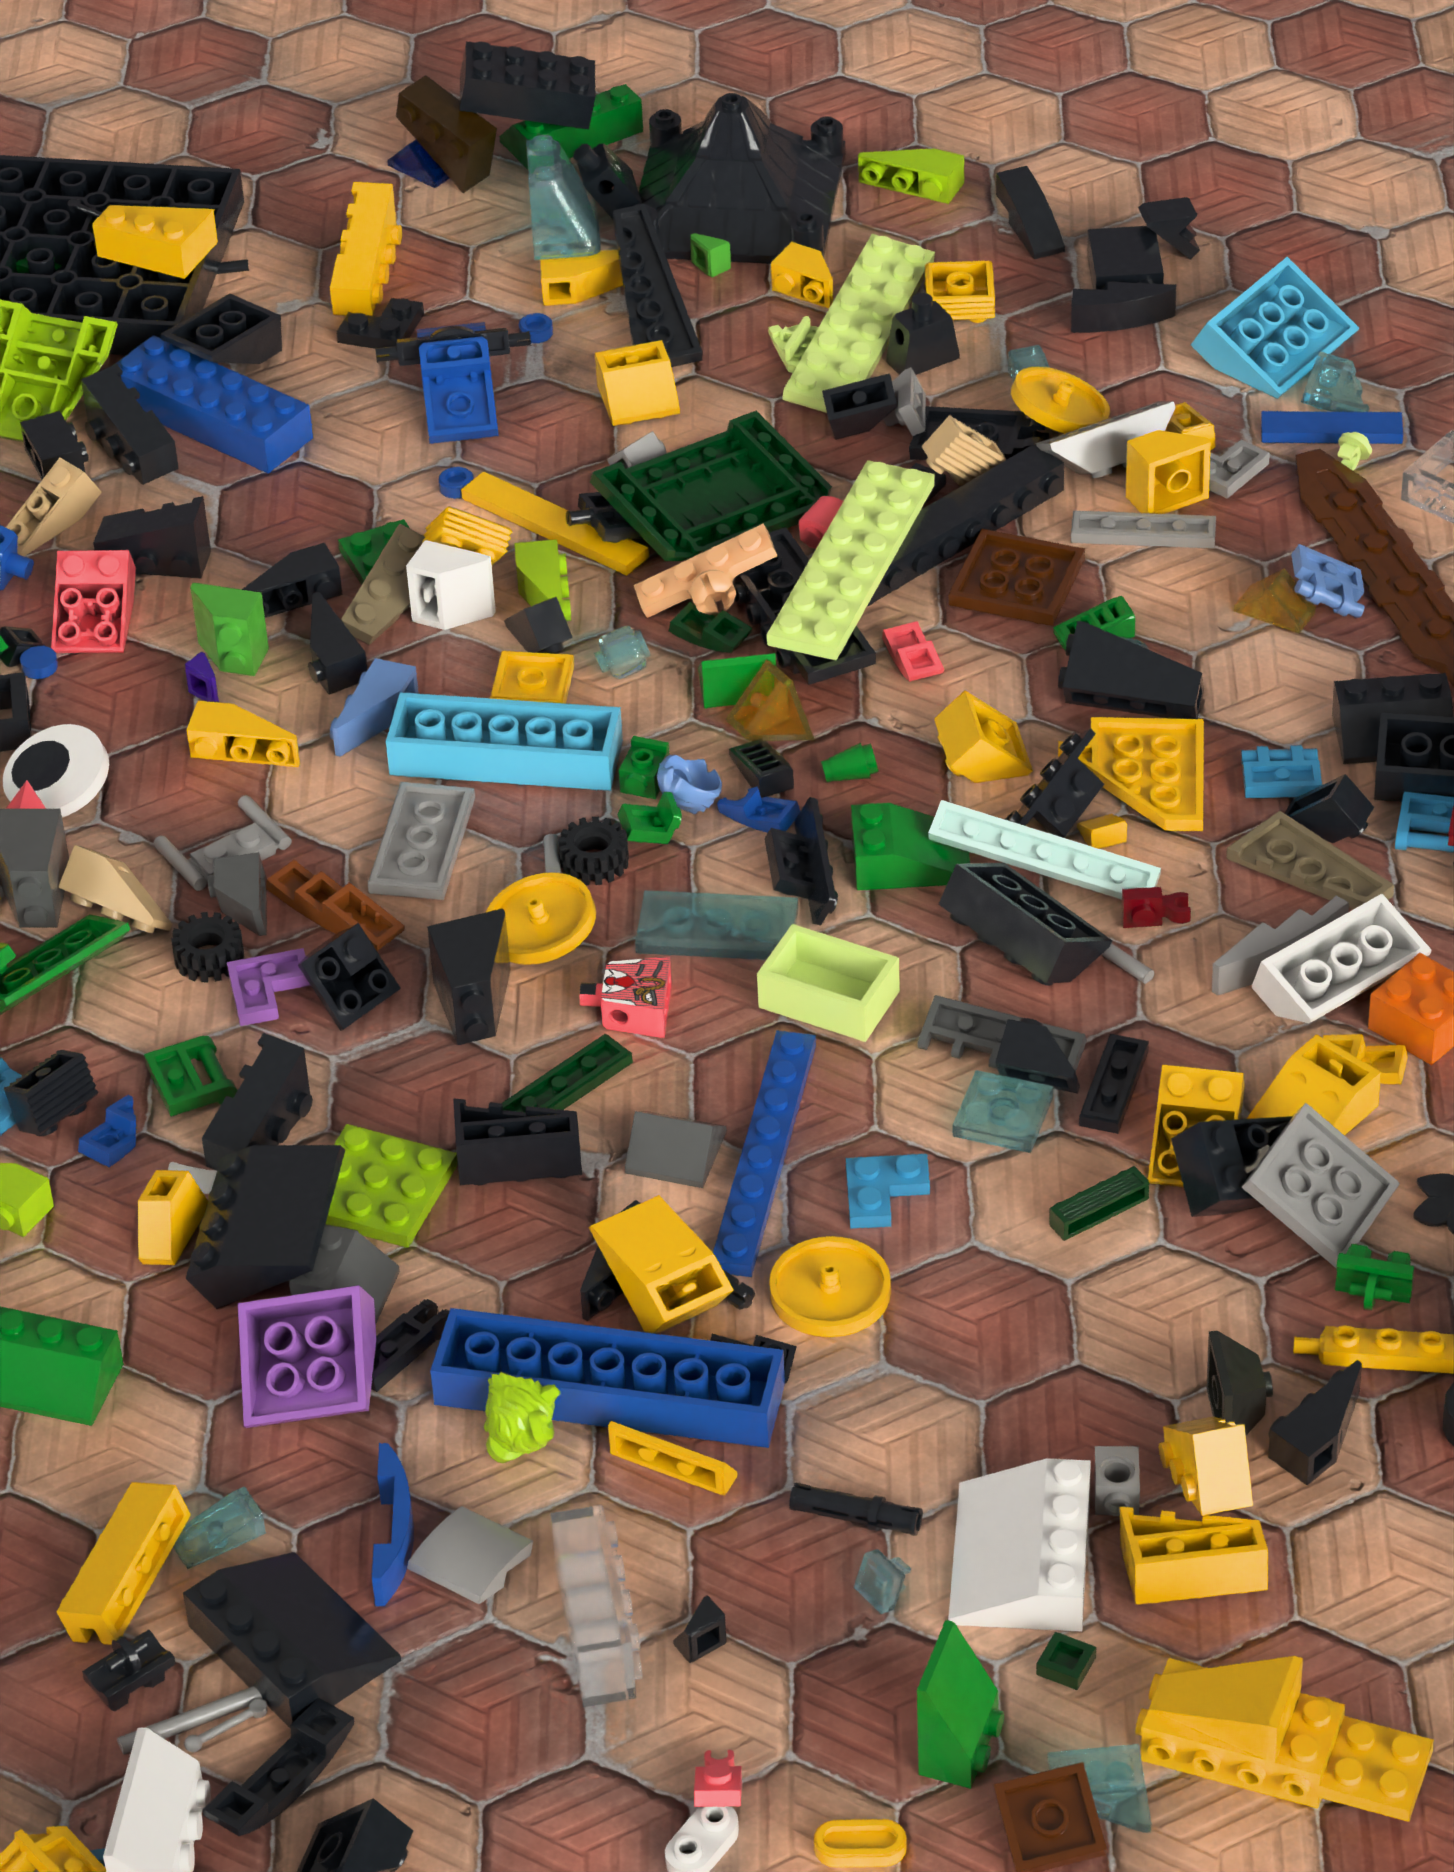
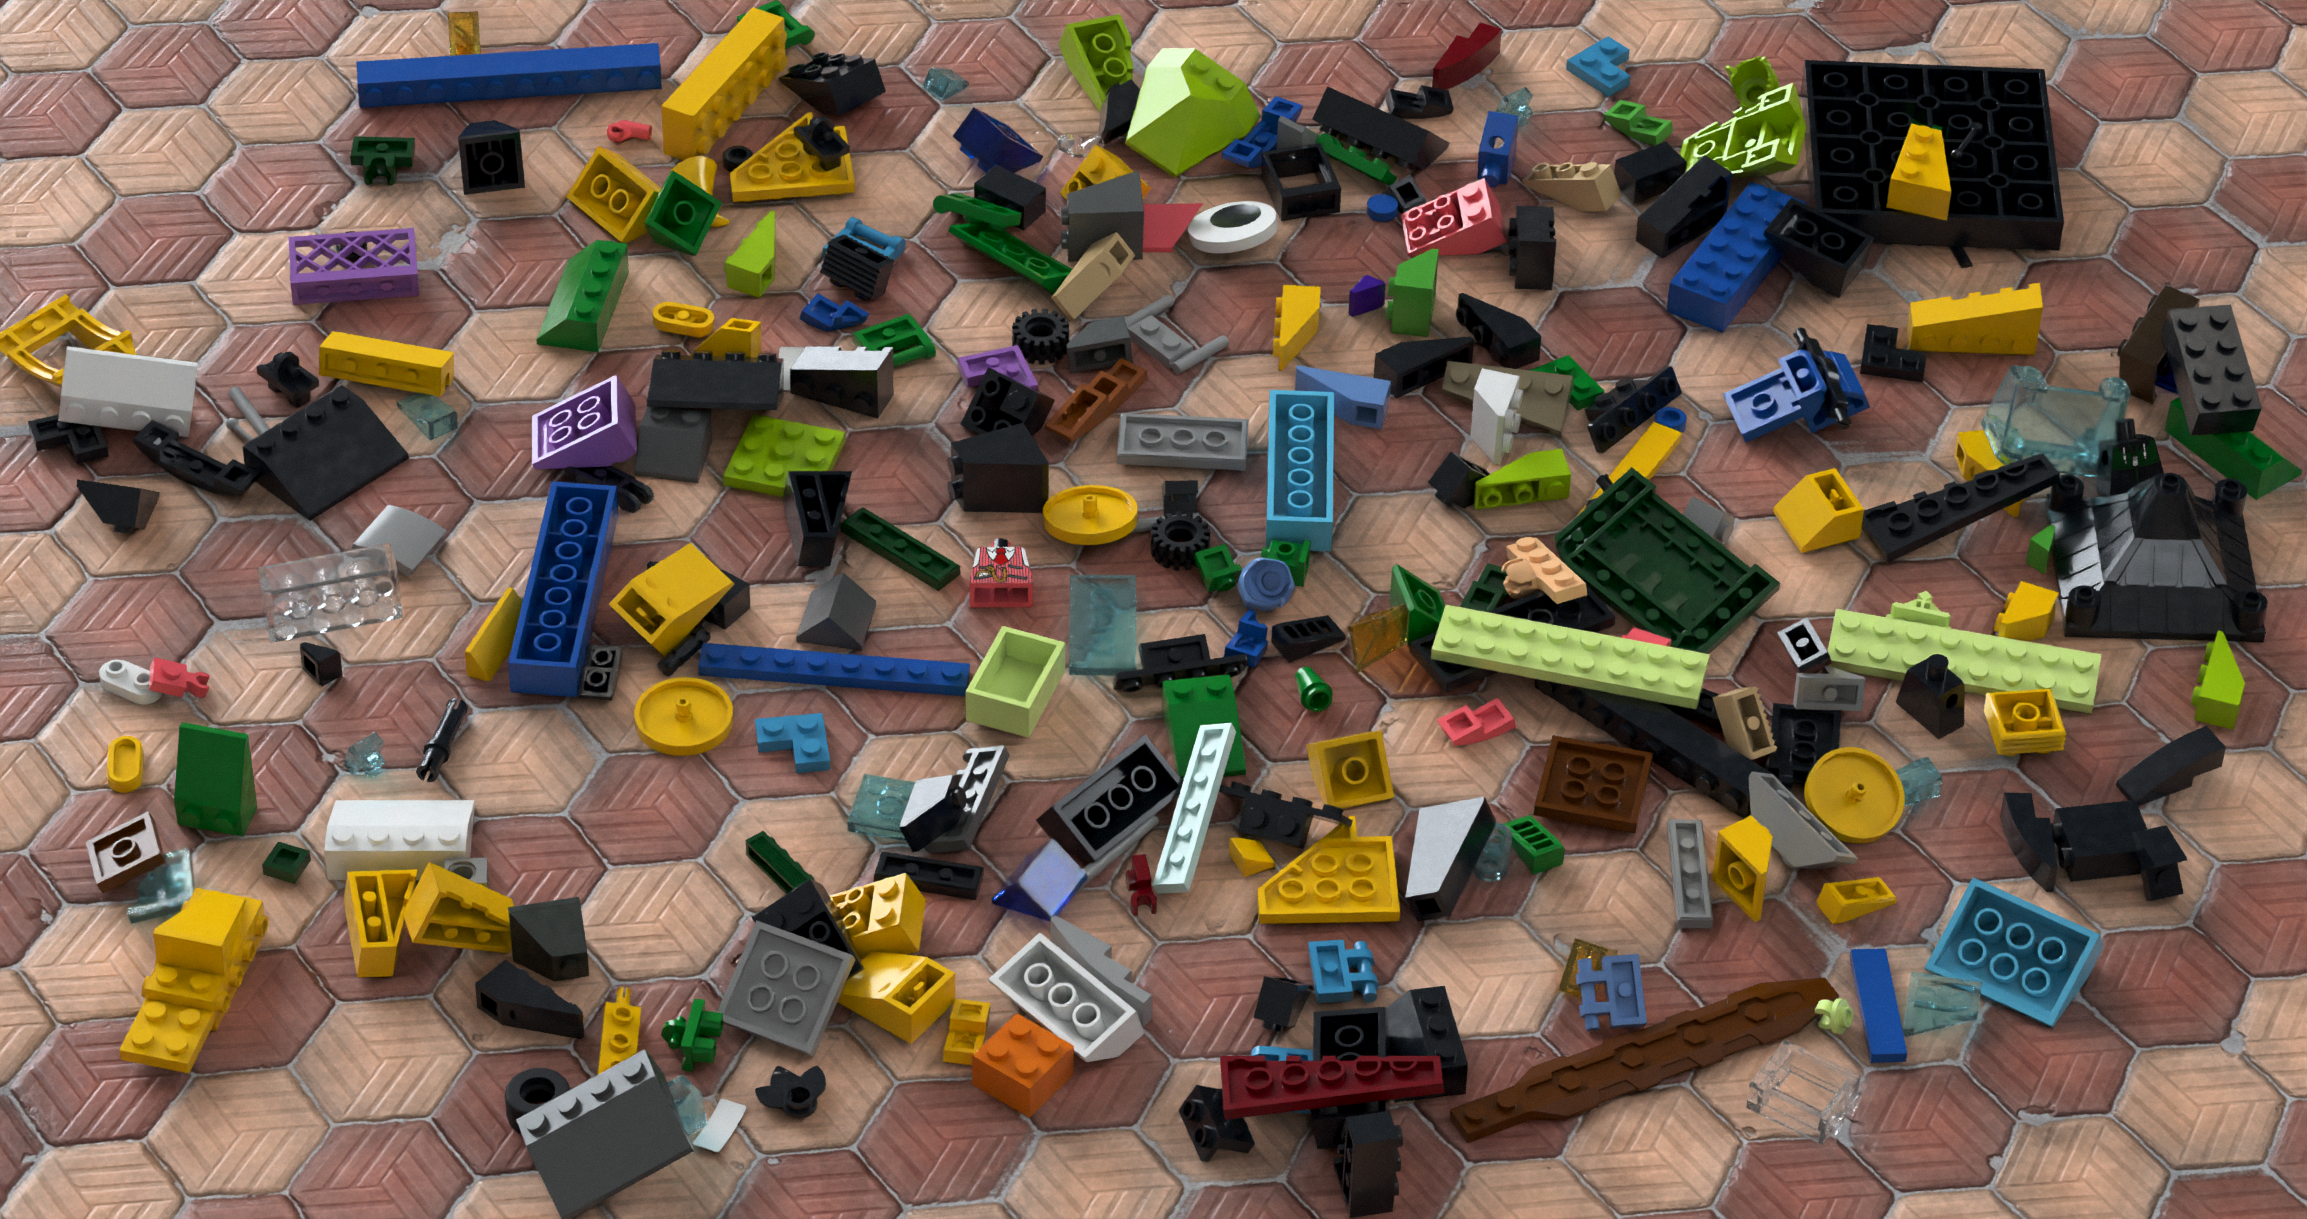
camera: 80 degrees right, 0 degrees up
blue slope [372,1443,414,1607] -> none
yellow brick [422,506,512,566] -> none
lime hair [484,1372,561,1463] -> none
yellow plate [490,651,575,704] -> none
blue tile [519,313,553,343] -> none
clear light blue head [594,625,651,679] -> none
light grey plate [1209,440,1270,499] -> none
dark tan wing [1227,811,1394,909] -> none
none -> yellow plate [652,302,715,338]
none -> clear blue slope [991,838,1088,922]
none -> black slope [1162,480,1198,516]
none -> black bracket [1585,366,1682,453]

